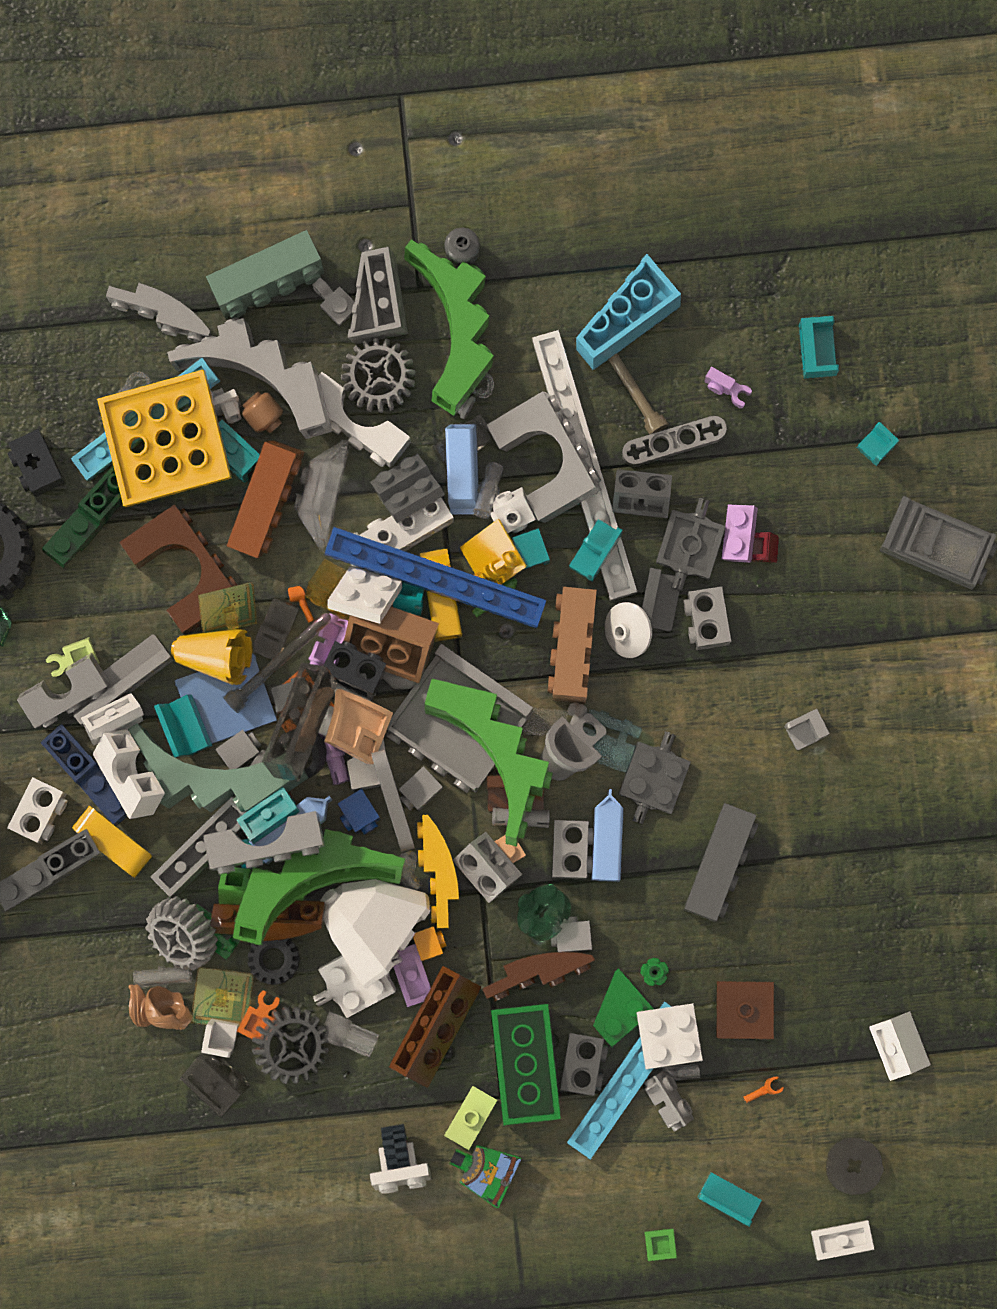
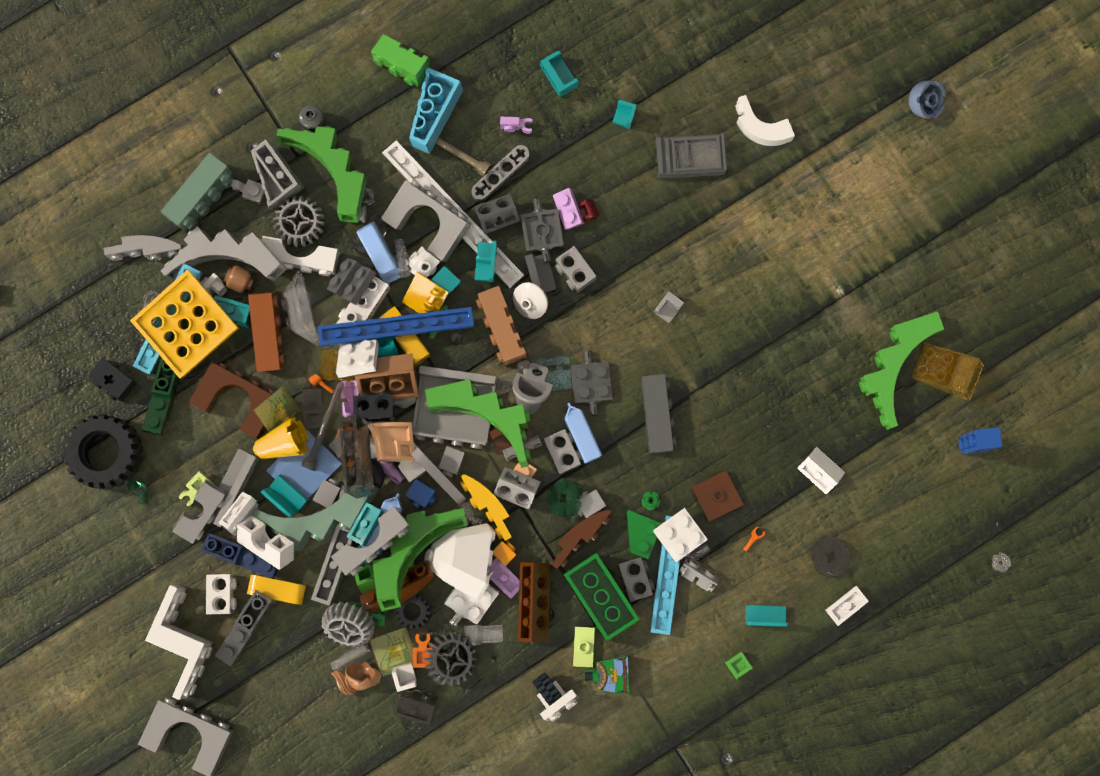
camera: 30 degrees left, 0 degrees up
none -> bright green wedge [371,34,431,88]

